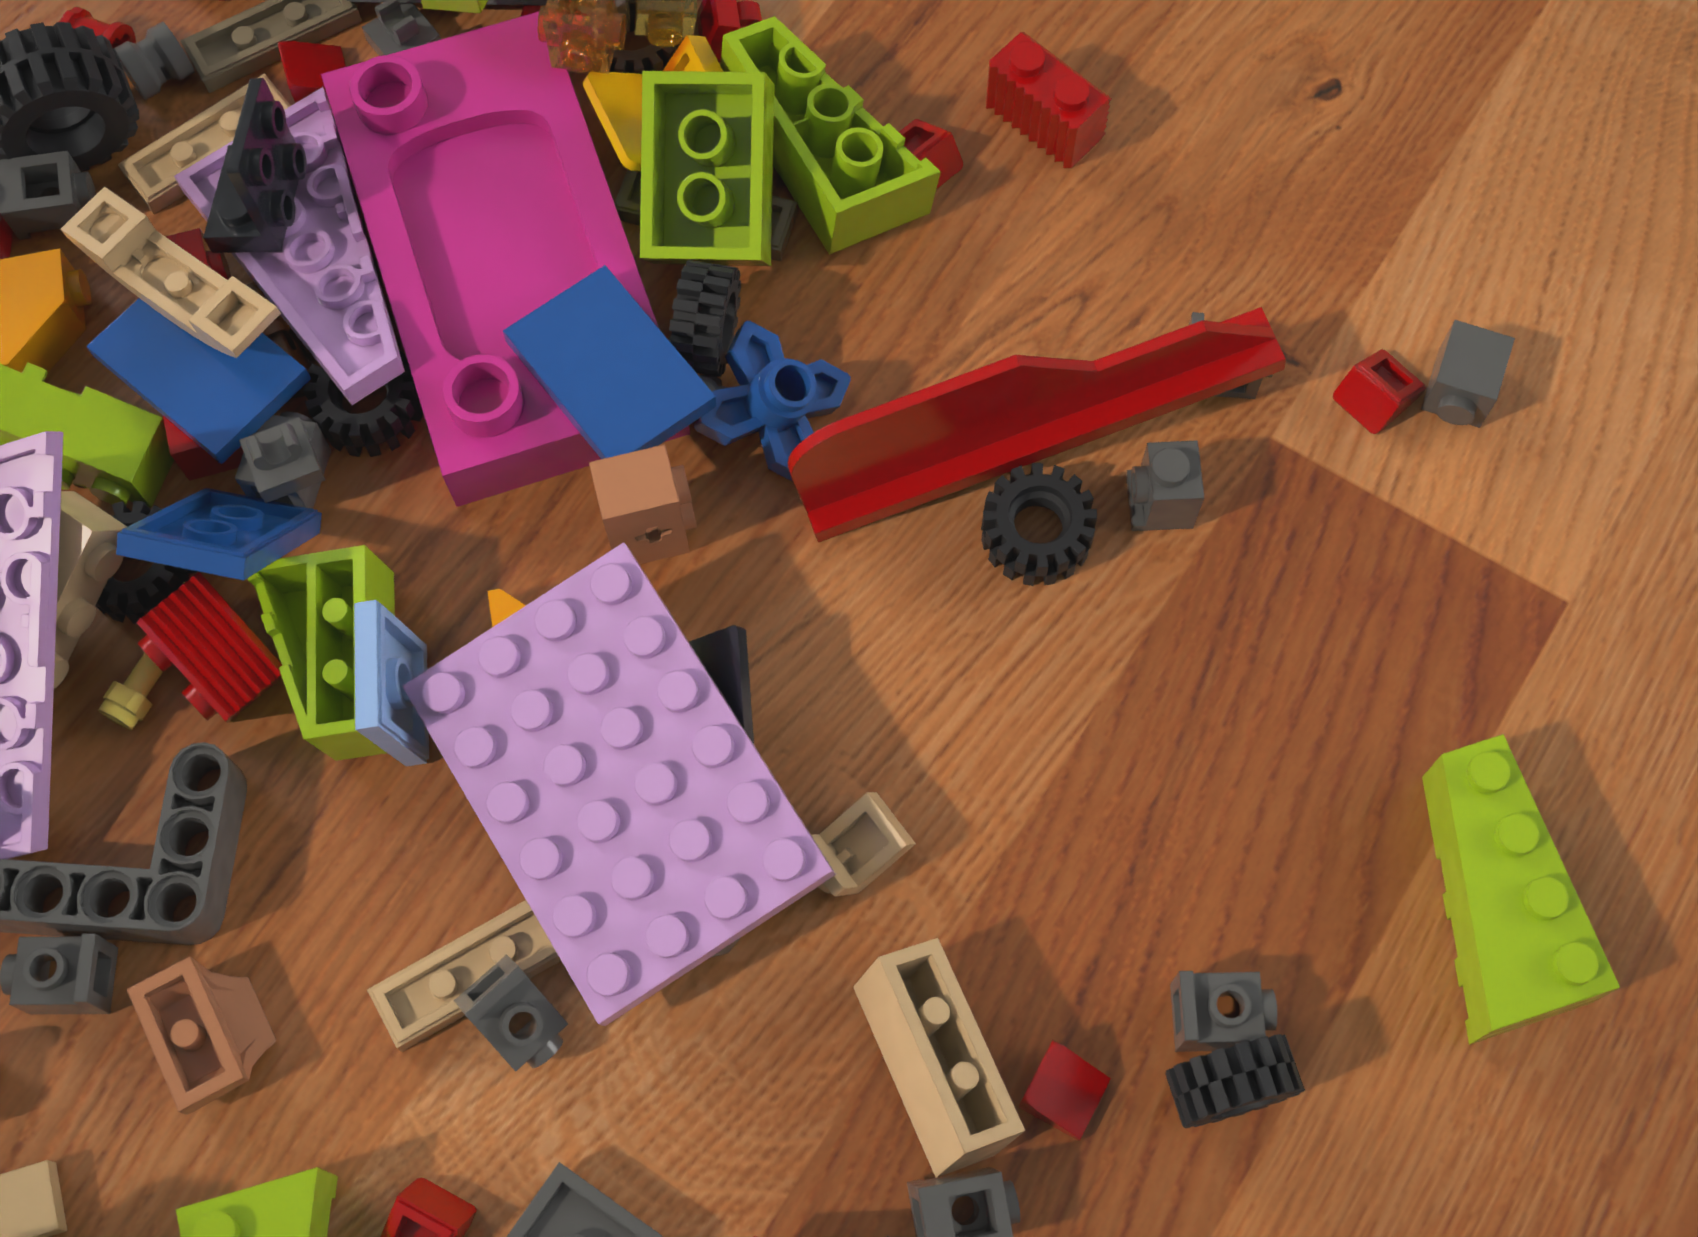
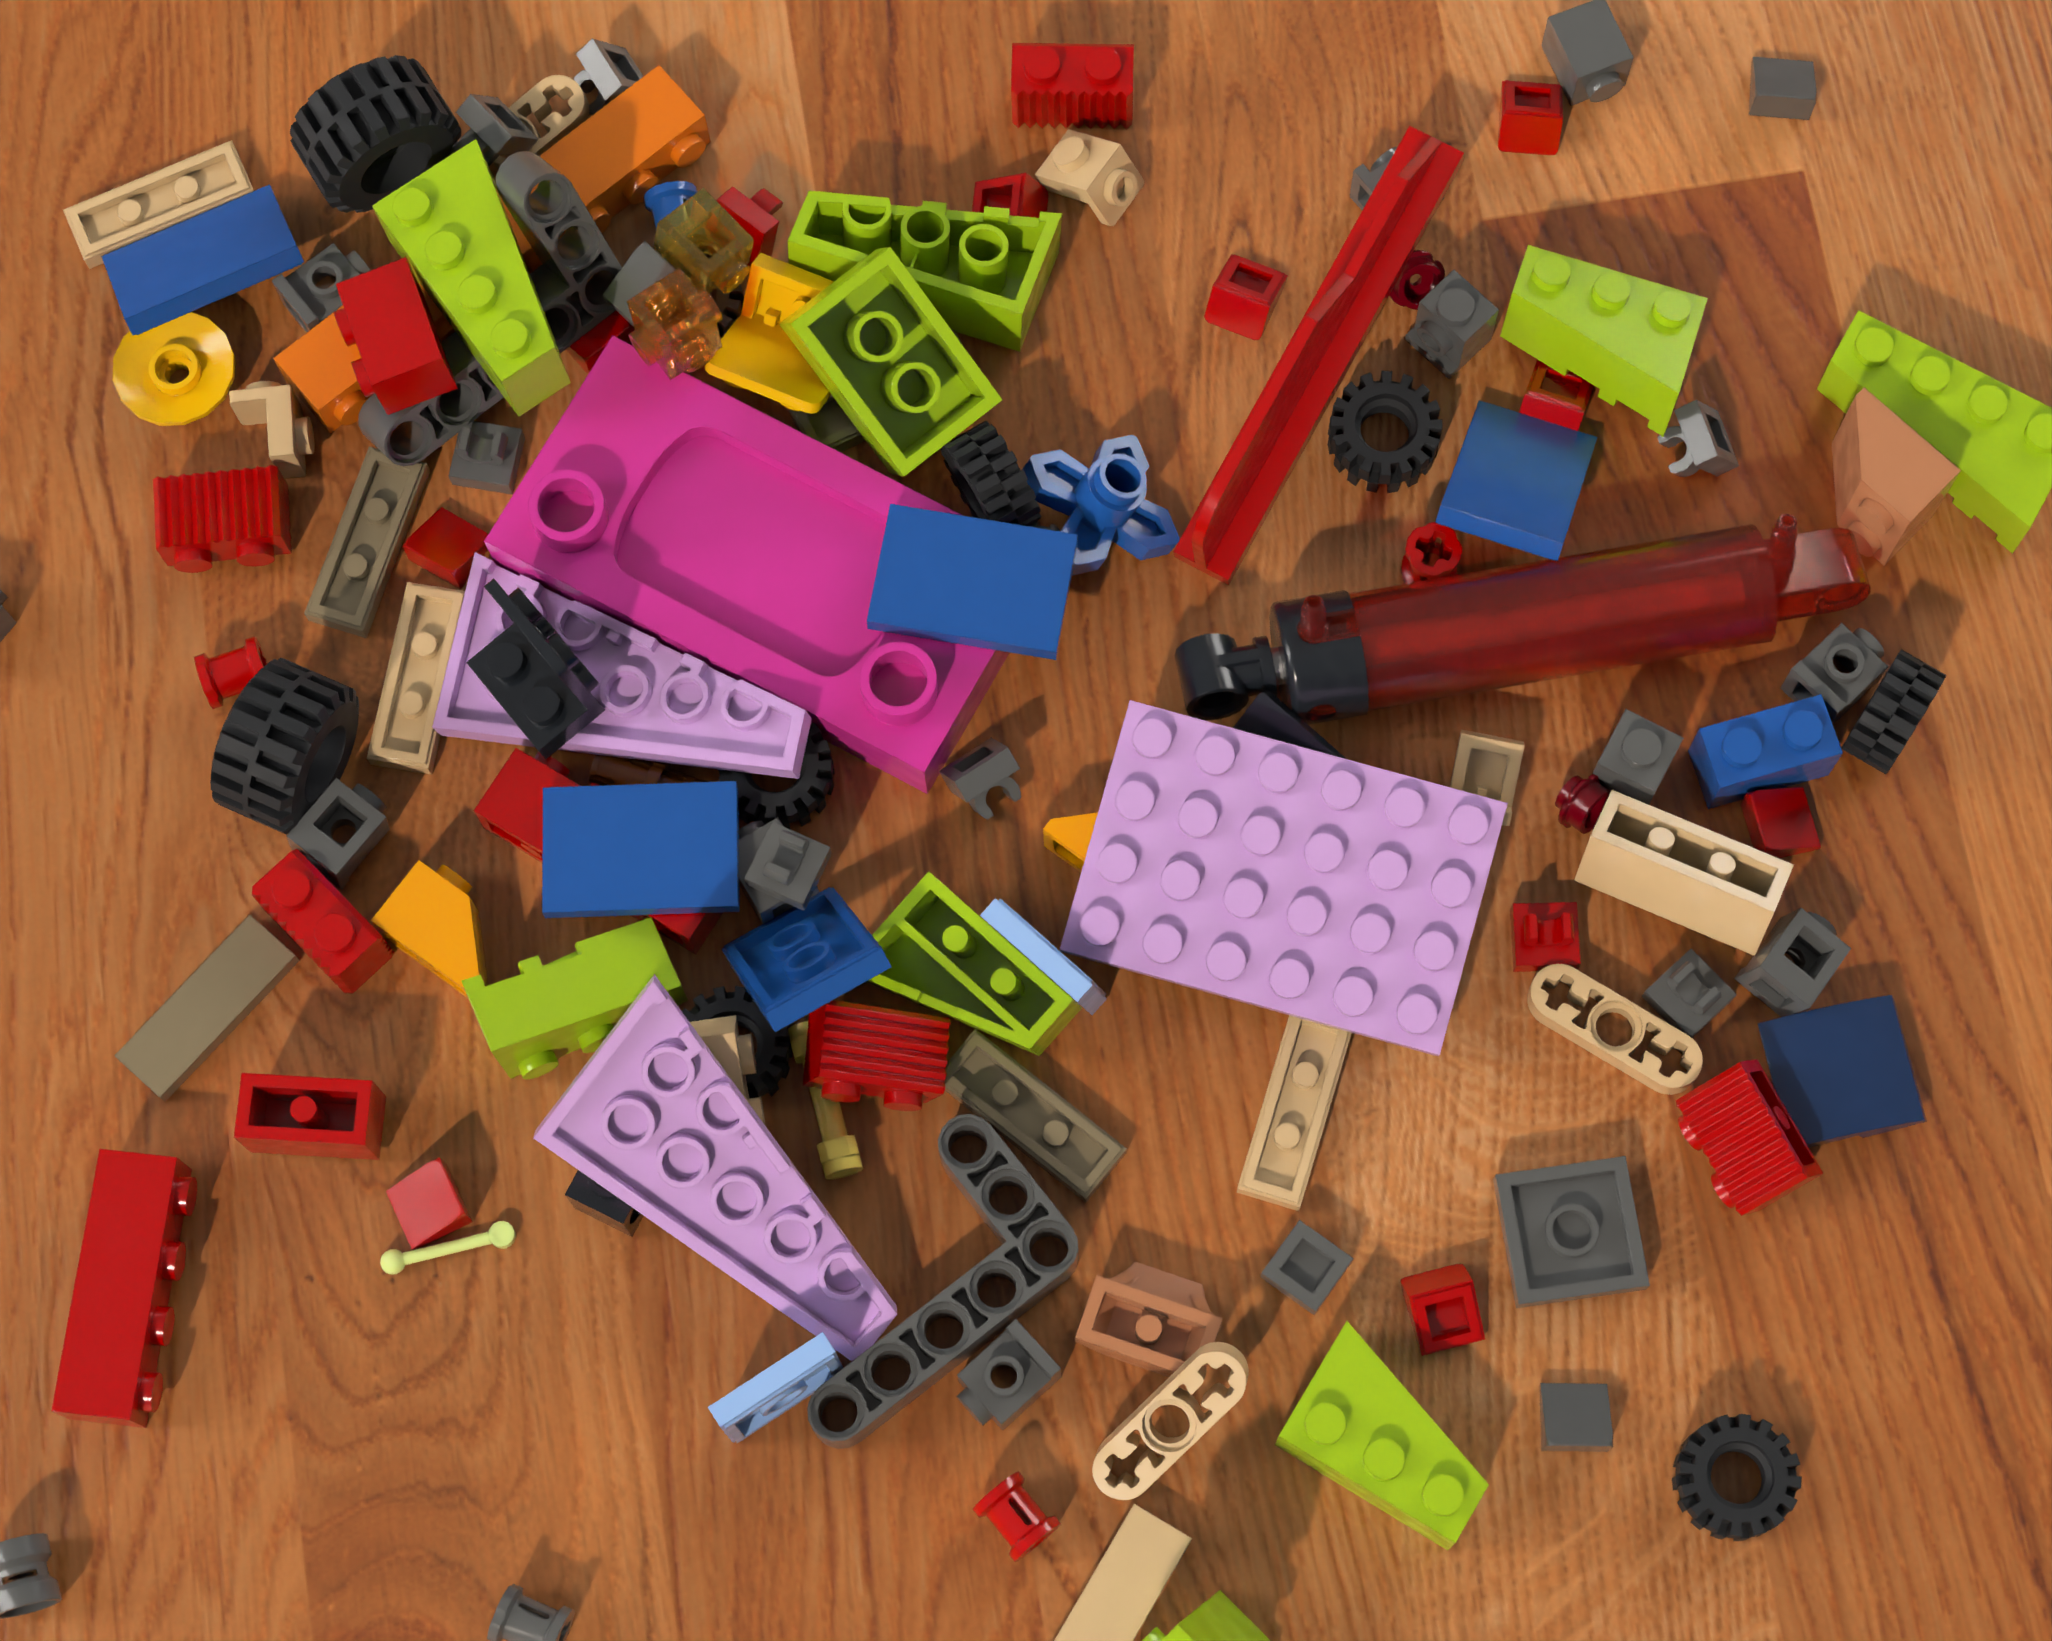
camera: 40 degrees left, 5 degrees up
tan slope [61,187,281,358] -> none
dark grey wheel [114,21,195,101] -> none
dark grey brick [454,954,568,1072] -> none
nougat brick [589,444,697,564] -> none
none -> dark grey tile [939,737,1021,820]
none -> dark tan tile [944,1029,1127,1203]
none -> tan bracket [1035,129,1144,226]
none -> tan beam [1092,1342,1249,1500]
none -> clear red piece [1174,514,1871,725]
none -> red slope [1204,254,1288,340]
none -> dark grey plate [1260,1220,1354,1315]
none -> dark red plate [1389,250,1445,310]
none -> red bush [1401,522,1462,597]
none -> blue tile [1436,400,1598,561]
none -> lime wedge [1500,245,1708,437]
none -> red tile [1510,902,1581,972]
none -> red slope [1519,360,1594,431]
none -> tan beam [1527,964,1703,1095]
none -> dark red plate [1555,774,1611,834]
none -> dark grey brick [1592,709,1684,805]
none -> dark grey tile [1642,949,1737,1038]
none -> dark grey tile [1657,400,1739,477]
none -> blue brick [1688,694,1843,809]
none -> dark grey slope [1749,57,1816,120]
none -> nougat slope [1832,388,1961,565]

